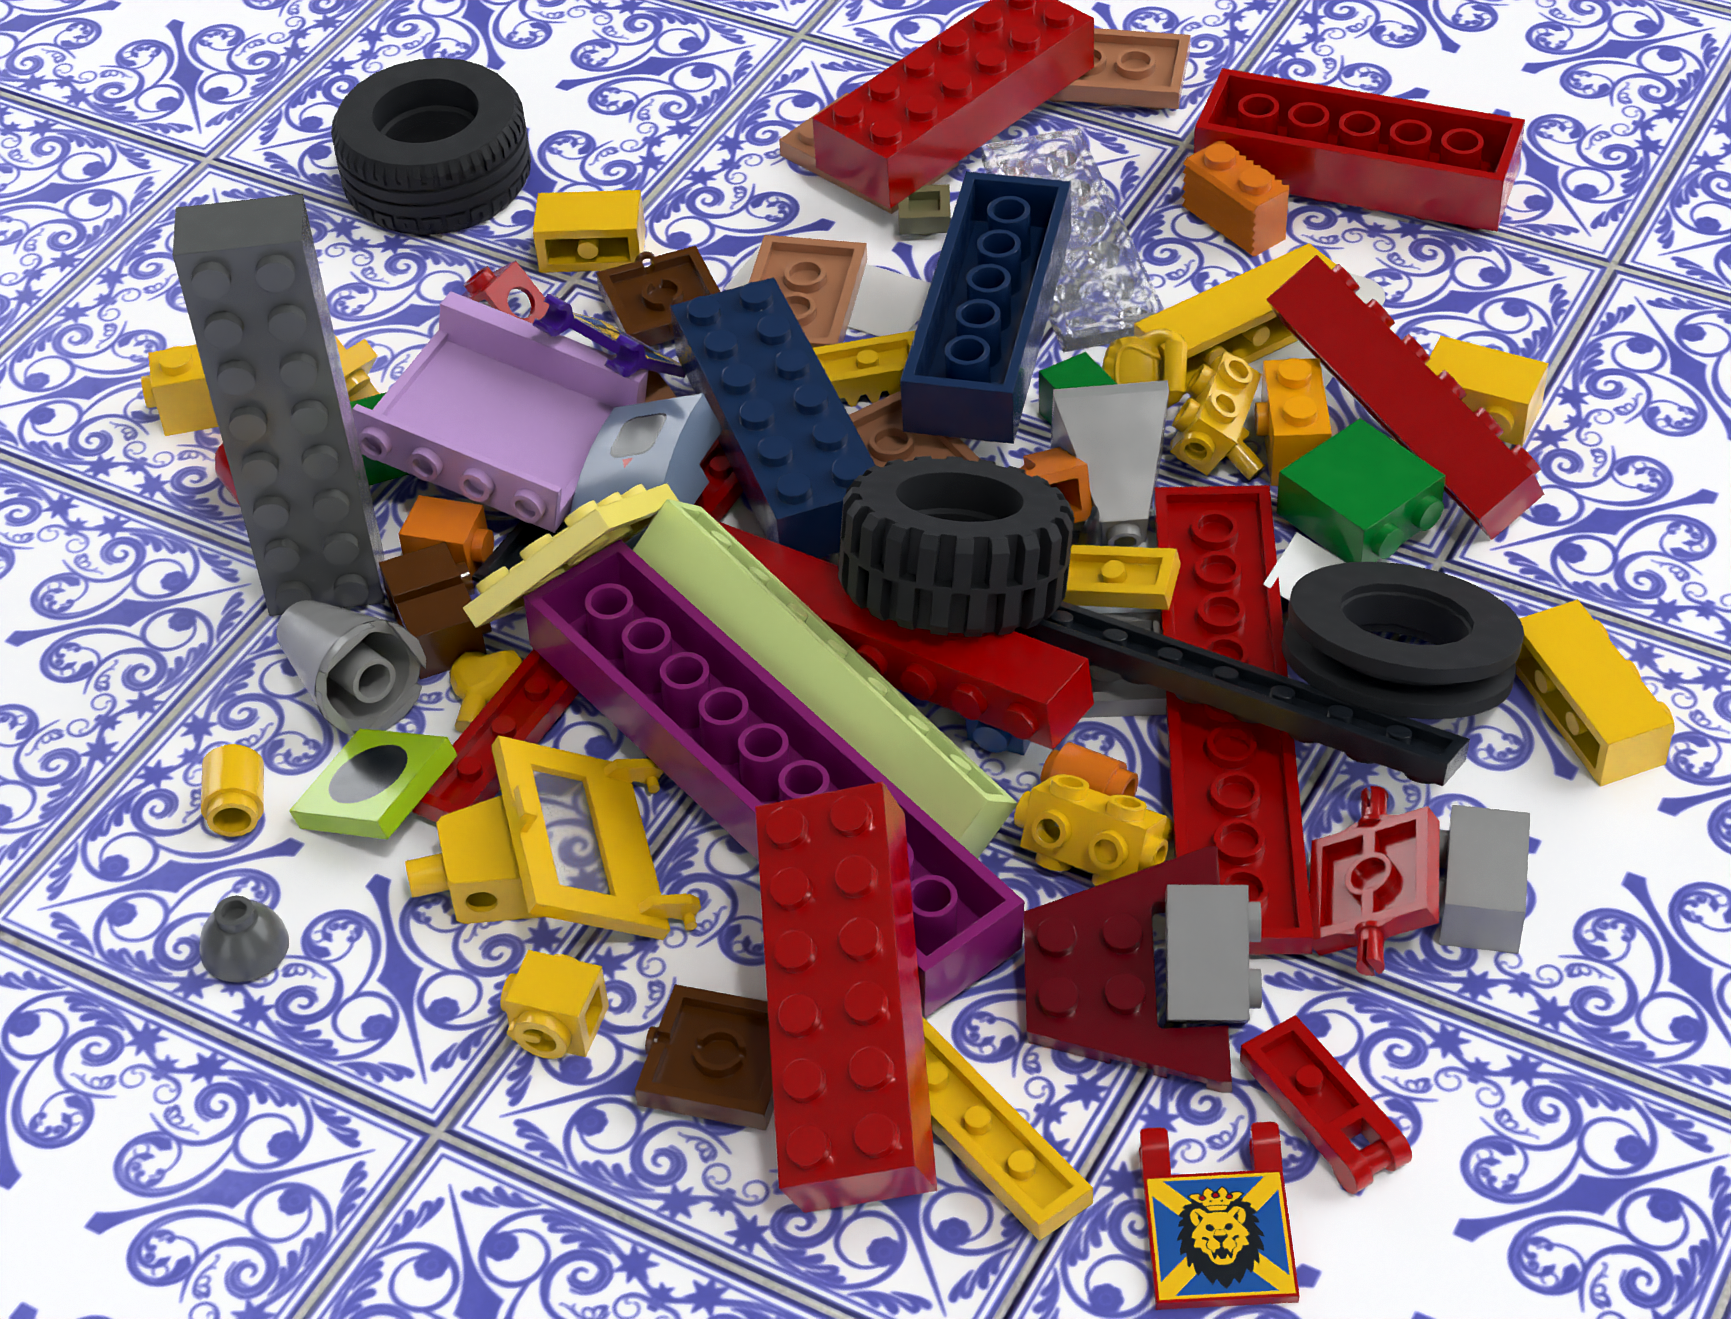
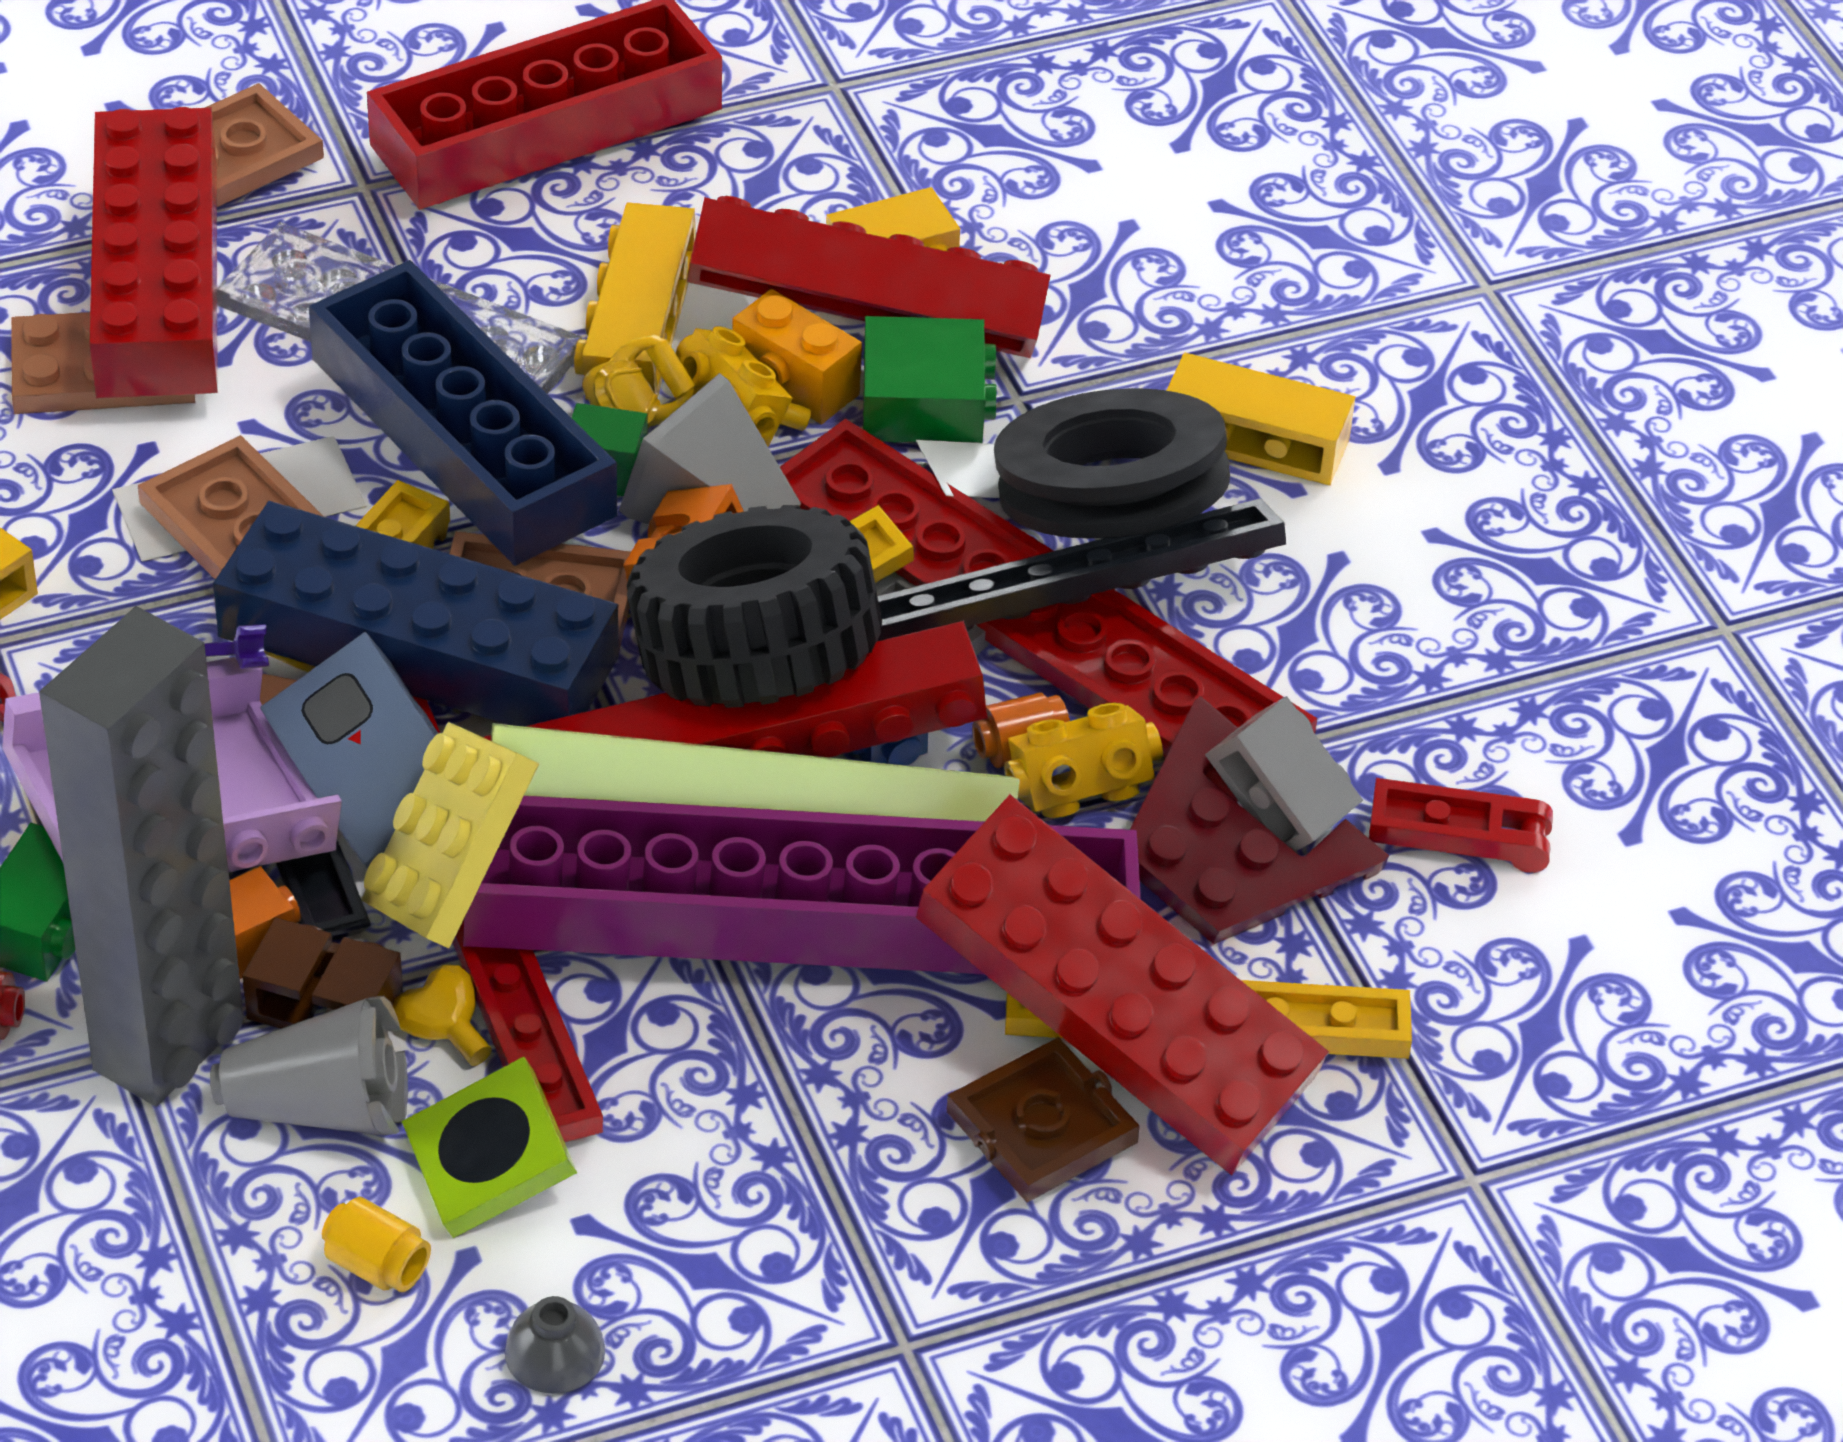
camera: 55 degrees left, 0 degrees up
yellow torso [405,795,543,924] -> none
yellow piece [491,735,701,940] -> none
yellow brick [500,950,609,1059] -> none
reddish brown plate [596,246,720,347] -> none
olive plate [898,184,951,235] -> none
flag [1139,1121,1300,1310] -> none
orange brick [1182,141,1289,257] -> none
red plate [1309,786,1440,976] -> none
light grey brick [1439,805,1531,954] -> none

